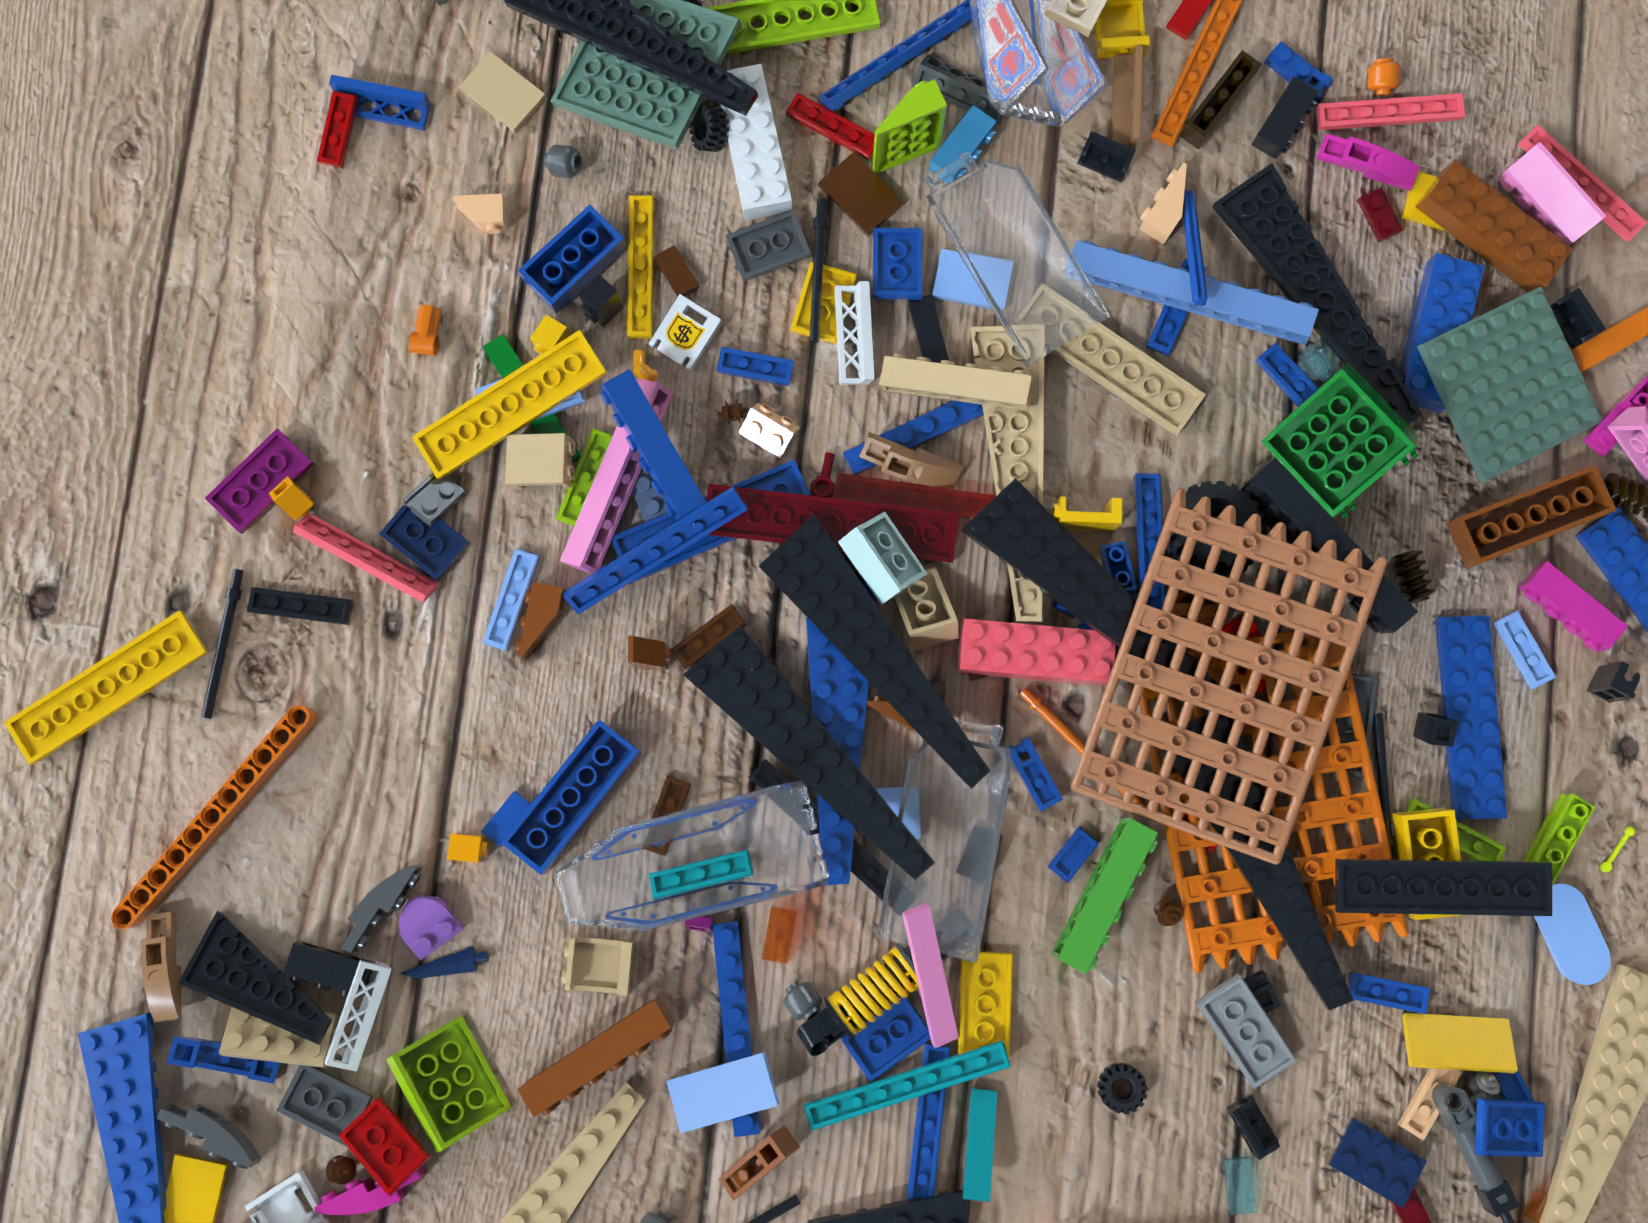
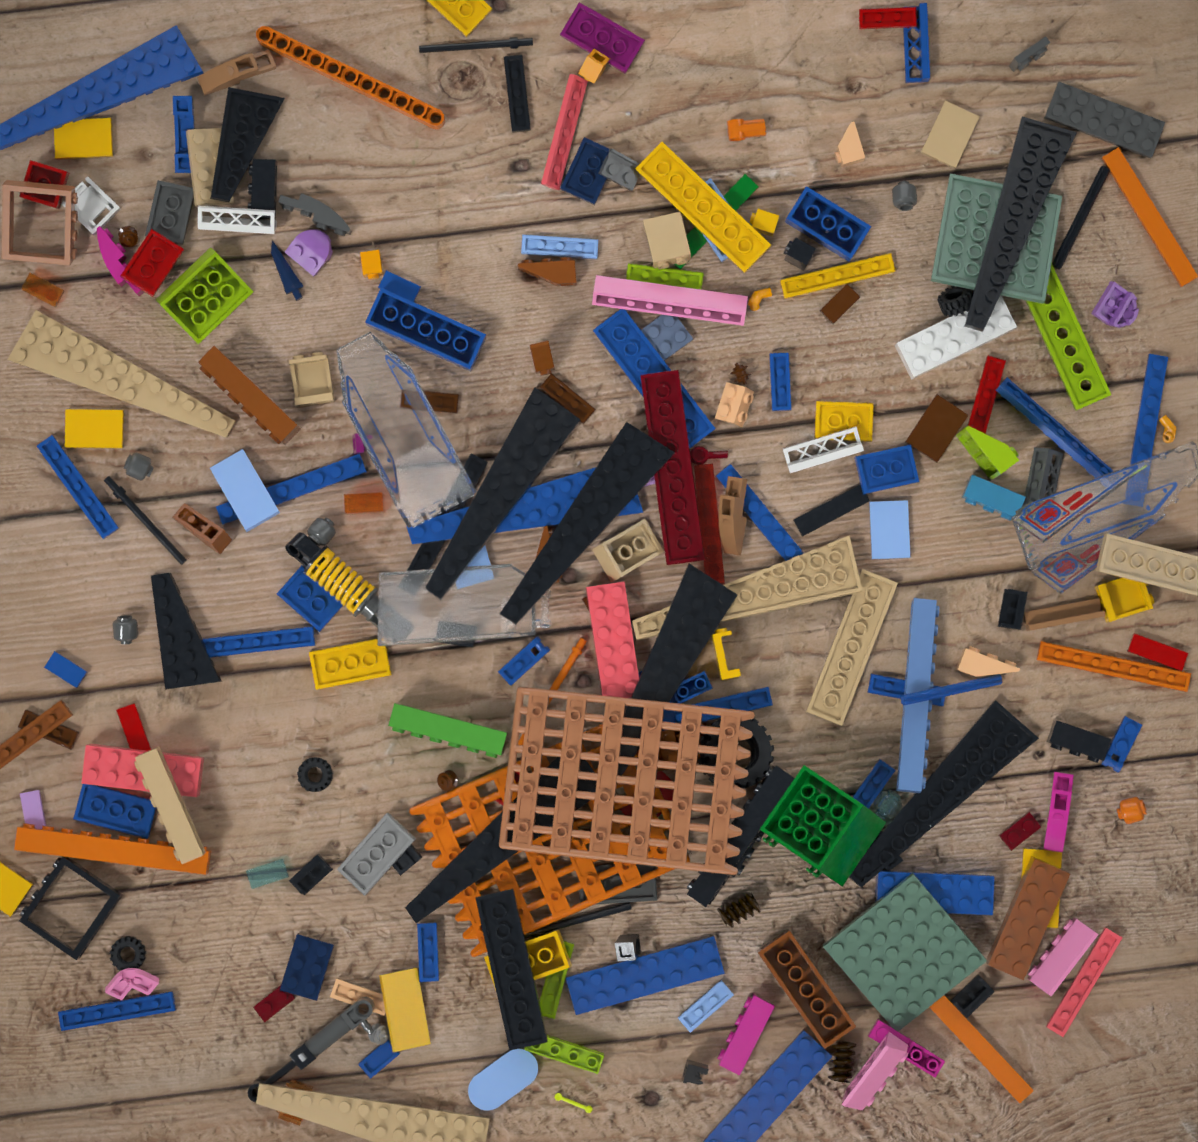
camera: 75 degrees right, 5 degrees up
dark grey slope [157,1104,261,1169] -> none
blue plate [563,487,748,615] -> none
blue brick [600,369,706,520] -> none
teal tile [648,849,755,900] -> none
white container [649,294,722,371] -> none
dark grey plate [725,210,811,282] -> none
teal tile [803,1040,1011,1131] -> none
black bar [809,198,828,343] -> none
light aqua slope [838,512,928,605] -> none
tan brick [879,354,1034,411] -> none
bright pink tile [902,903,959,1048] -> none
clear windscreen [925,152,1110,367] -> none
teal tile [962,1088,997,1202] -> none
blue tile [1047,827,1099,883] -> none
dark brown brick [1179,50,1262,150] -> none
coral plate [1316,93,1466,131] -> none
blue tile [1475,1098,1545,1157] -> none

